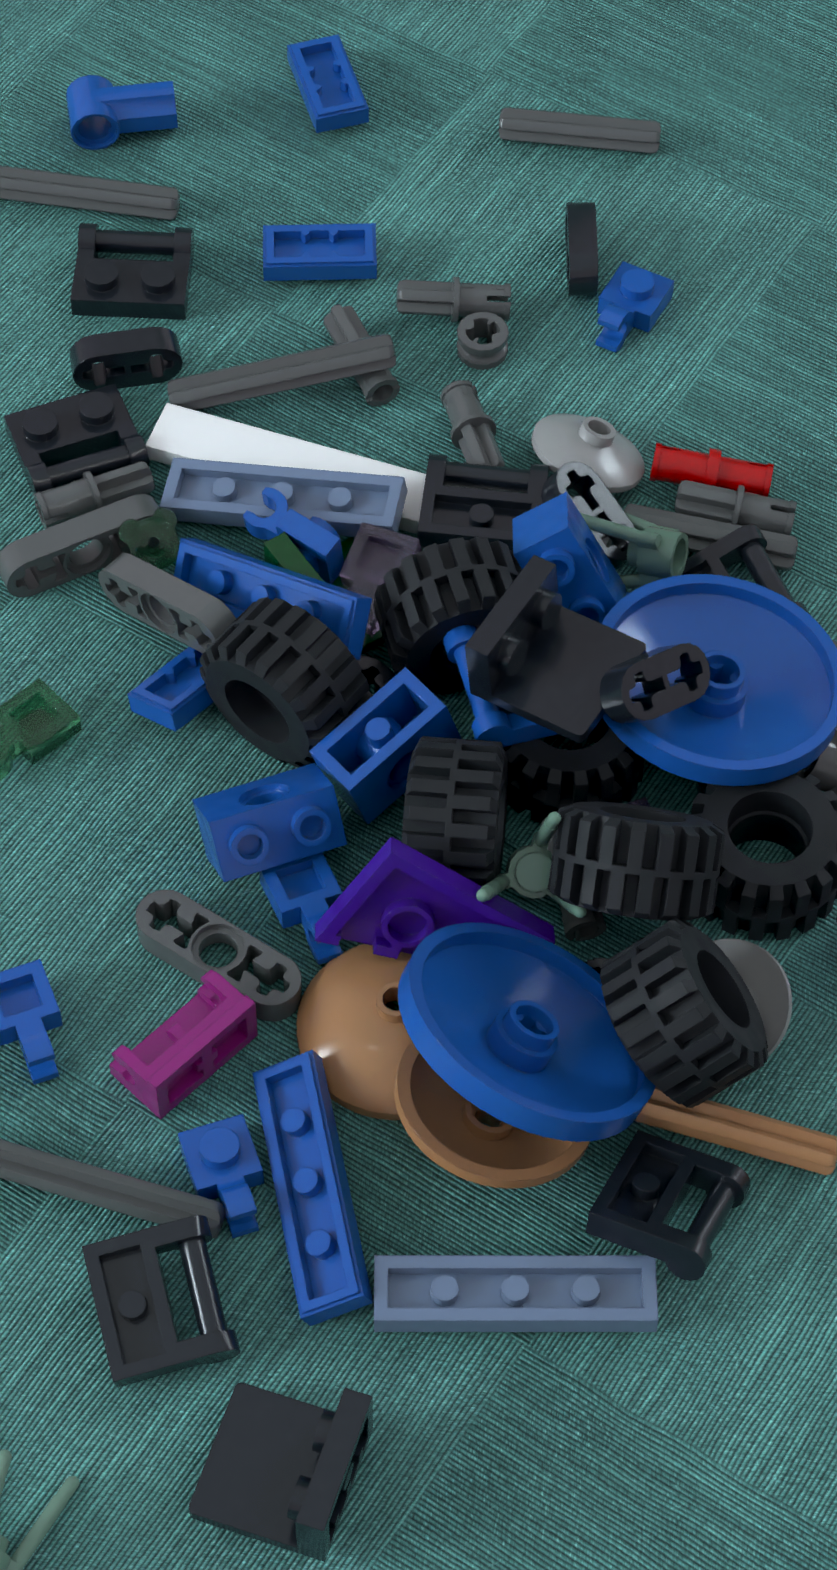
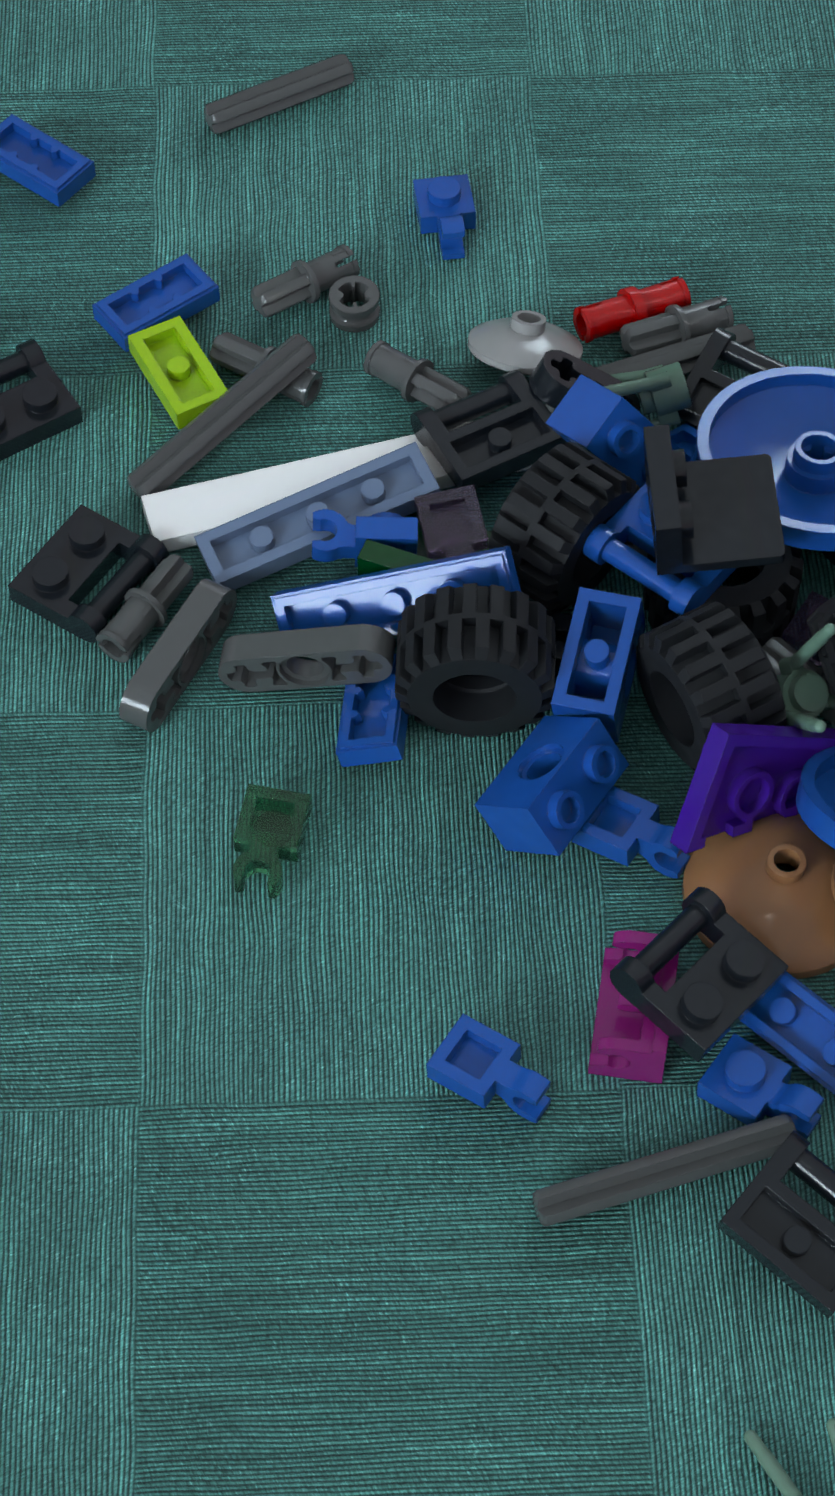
camera: 35 degrees left, 0 degrees up
black beam [69,327,183,391] -> none
clear green plate [119,508,180,569] -> none
dark grey beam [135,890,302,1022] -> none
black beam [565,202,598,296] -> none
black beam [599,643,710,724] -> none
none -> lime plate [128,316,227,430]
none -> black plate [610,887,789,1062]

